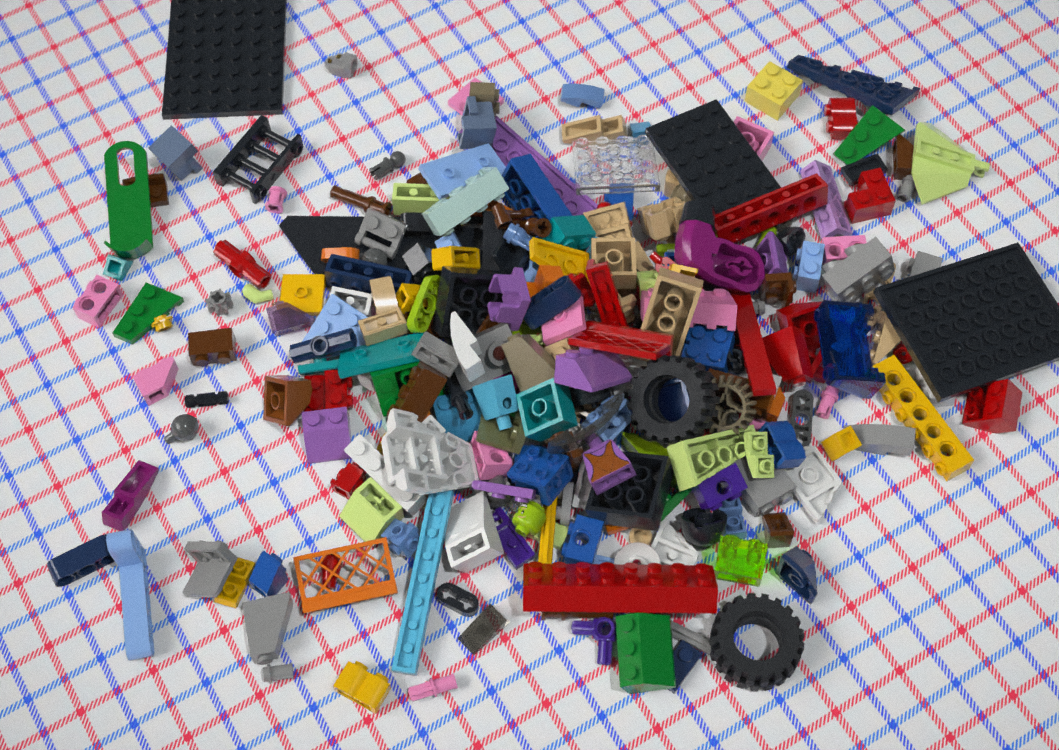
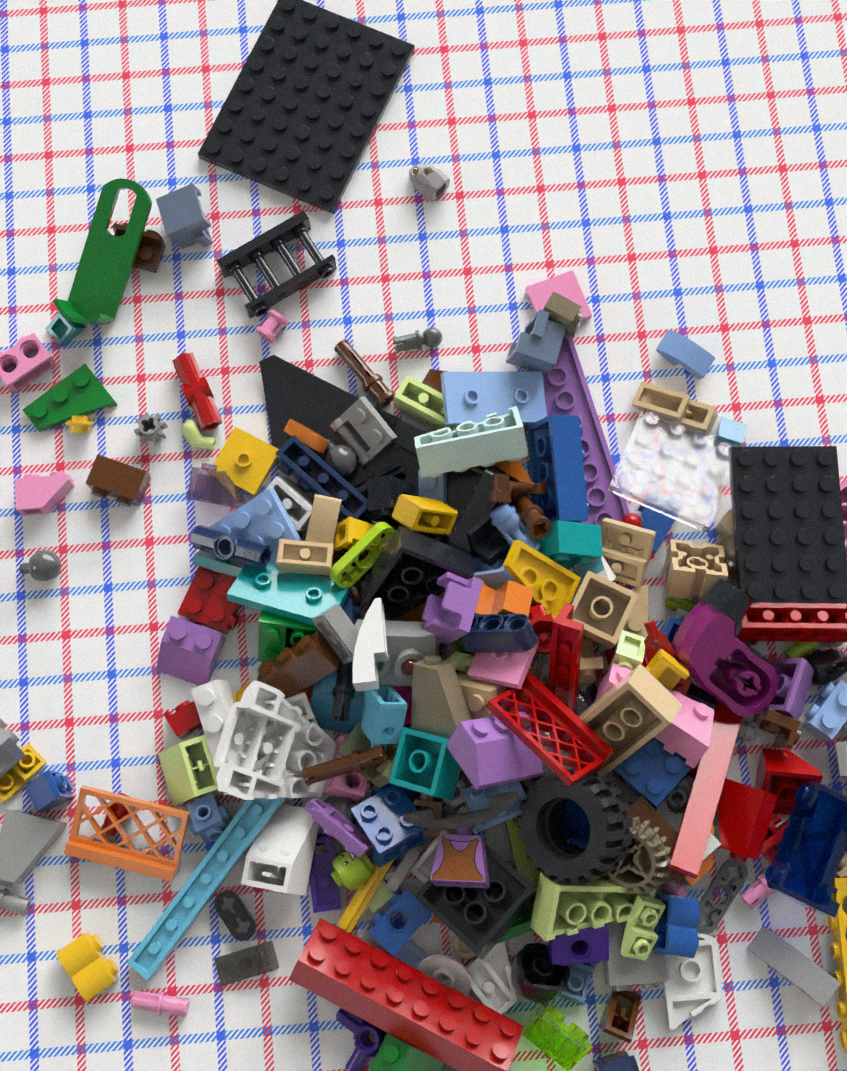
camera: 25 degrees right, 15 degrees up
black axle [185,391,229,408] -> none
dark orange slope [263,375,312,426] -> none
yellow panel [821,426,862,462] -> none
none -> reddish brown pin [302,744,388,786]

